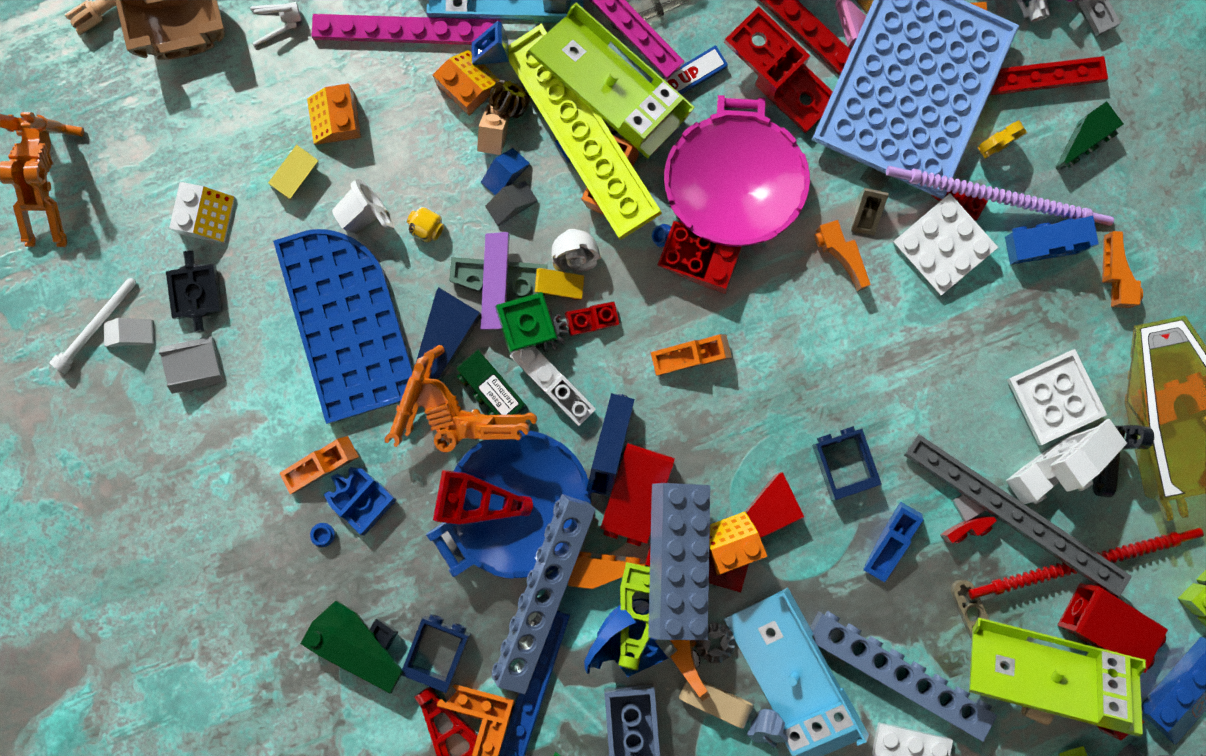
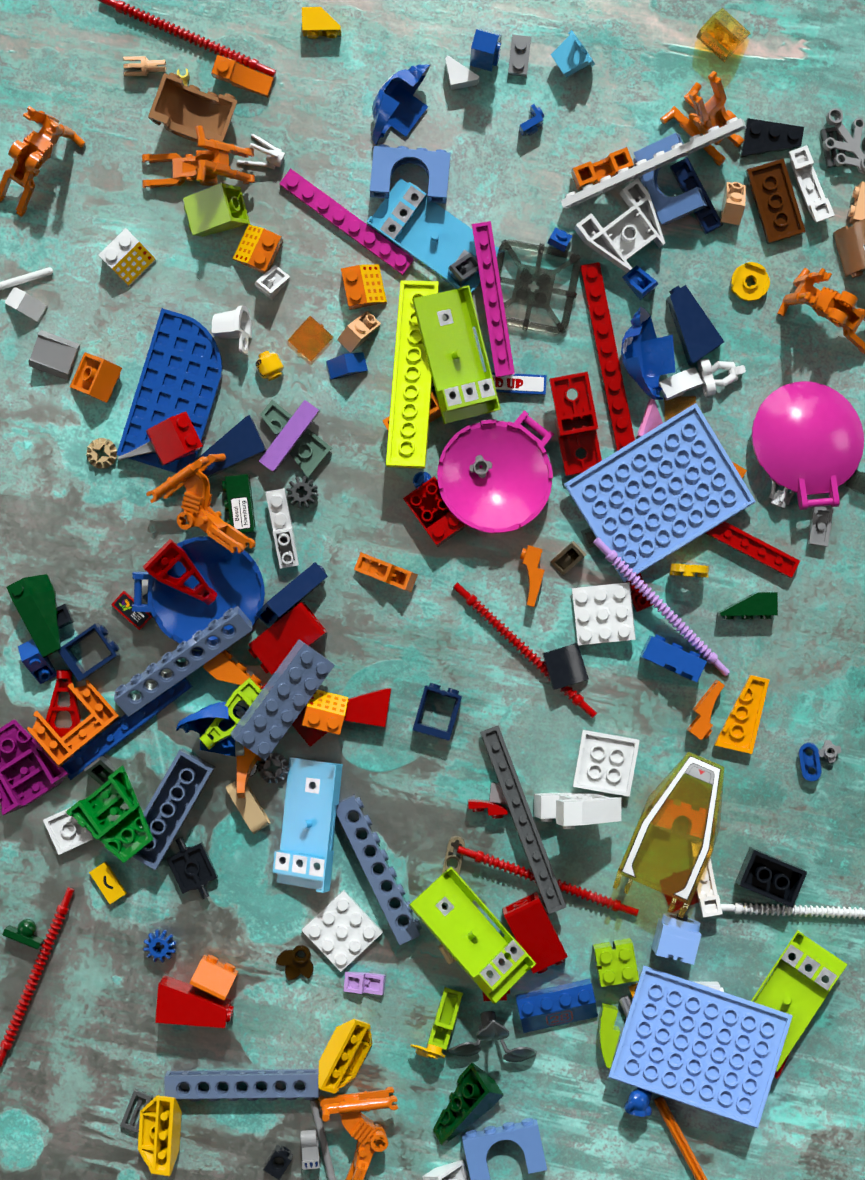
camera: 30 degrees right, 5 degrees up
black plate [166,250,223,332] -> none
light yellow hinge [268,144,319,200] -> none
orange slope [279,436,359,494] -> none
blue plate [310,523,335,547] -> none
blue plate [324,467,397,536] -> none
blue slope [472,21,509,65] -> none
dark grey slope [485,181,538,226] -> none
dark brown gear [488,80,530,118] -> none
green plate [495,292,557,353] -> none
yellow tile [534,268,584,300] -> none
white cylinder [551,229,600,274] -> none
red slope [565,302,620,336] -> none
sand blue piece [747,709,788,748] -> none
blue slope [863,502,924,582] -> none
black beam [1093,425,1154,498] -> none
none -> blue slope [18,639,57,684]
none -> orange slope [70,352,122,403]
none -> tan gear [86,438,117,469]
none -> tile [111,591,153,630]
none -> light grey piece [118,441,156,461]
none -> orange piece [142,125,255,188]
none -> red slope [146,411,203,466]
none -> lime slope [183,183,250,237]
none -> white slope [255,265,290,300]
none -> clear orange piece [288,316,333,361]
none -> red hose [452,582,597,718]
none -> light grey plate [469,455,492,478]
none -> black slope [542,643,589,690]
none -> light orange wing [714,675,770,754]

